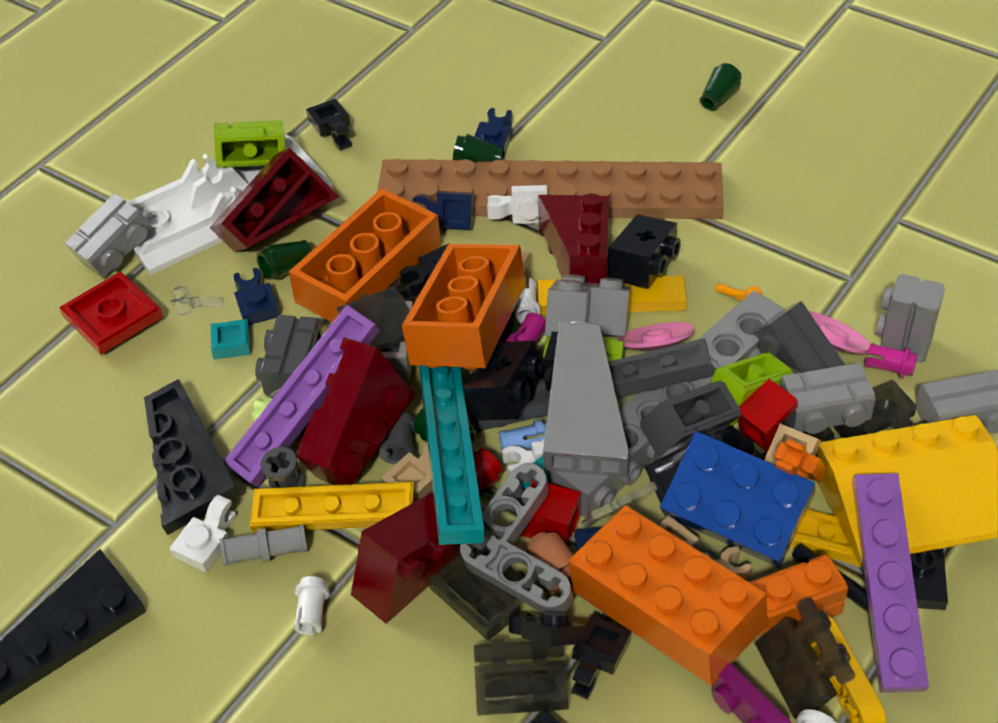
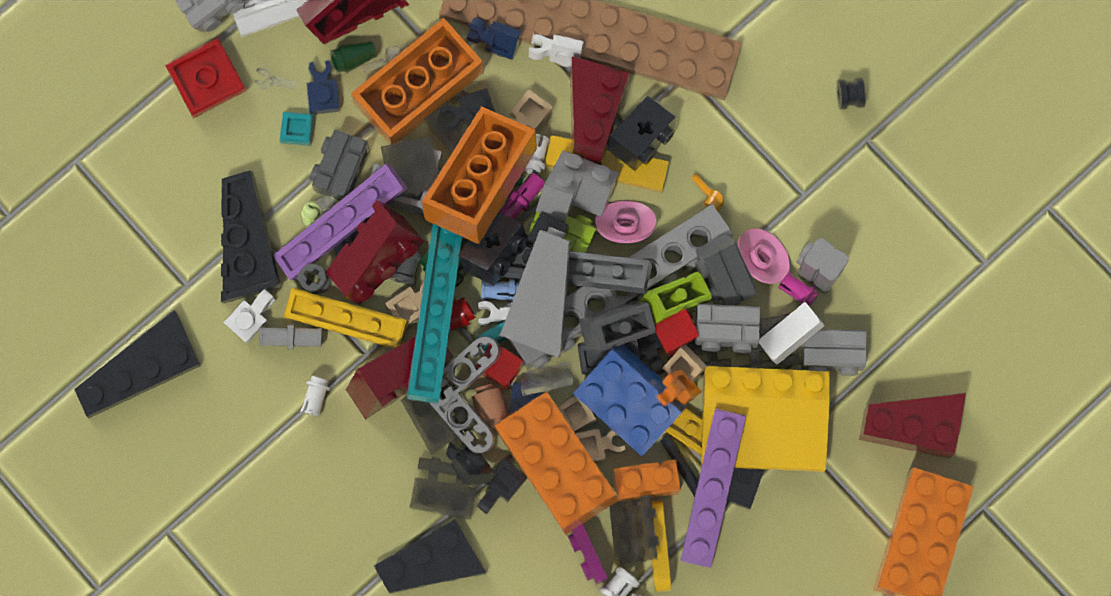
camera: 10 degrees right, 30 degrees up
none -> white slope [759,302,825,365]
none -> black wheel [836,78,865,110]

